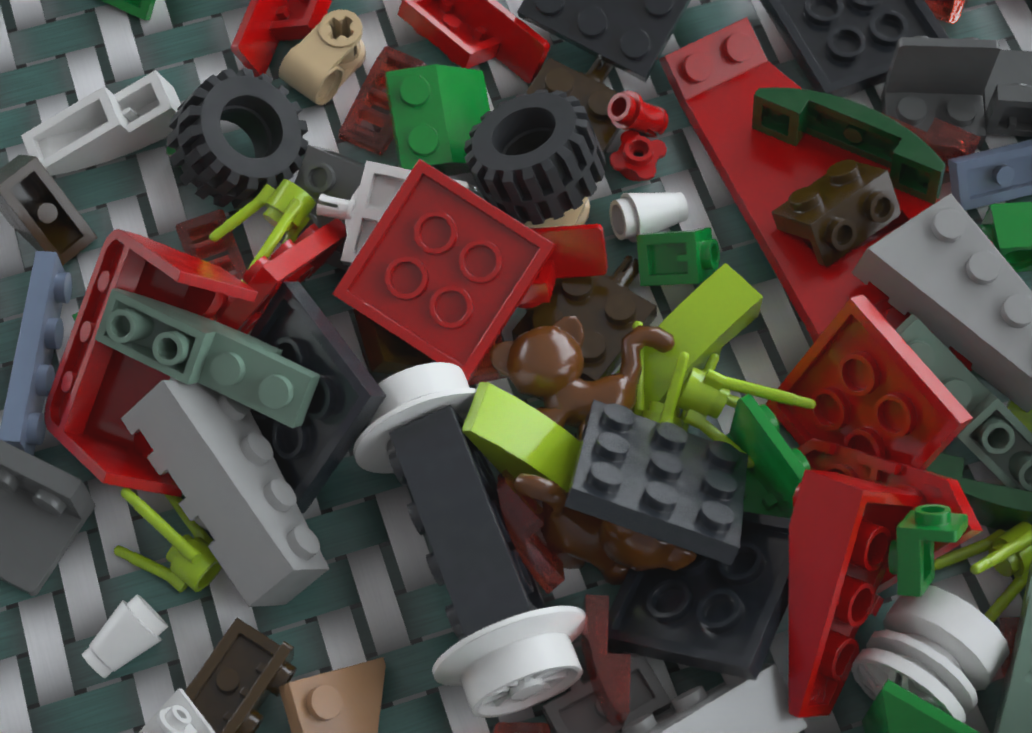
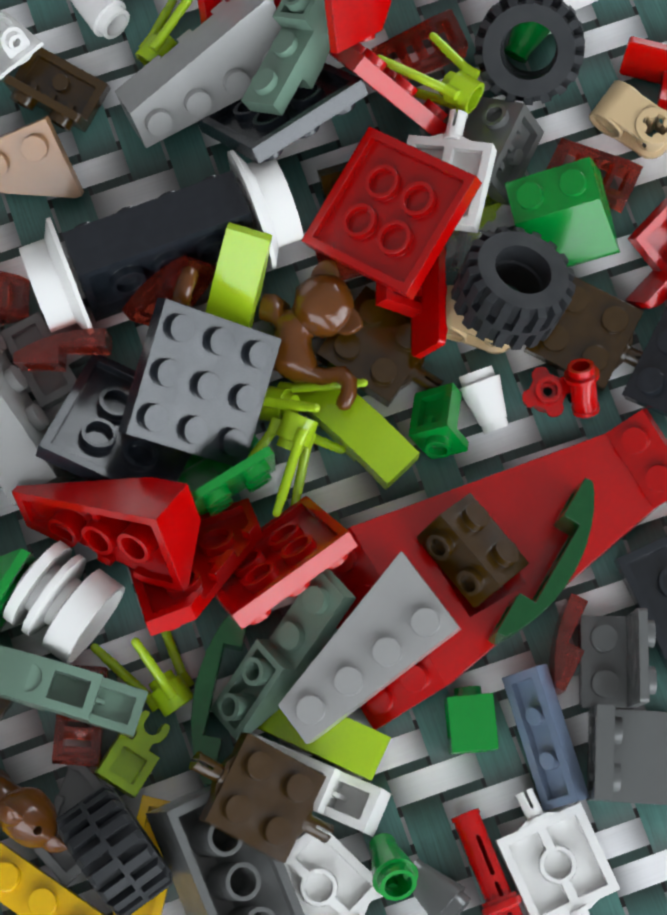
camera: 85 degrees right, 15 degrees up
green bracket [888,504,968,597] -> none

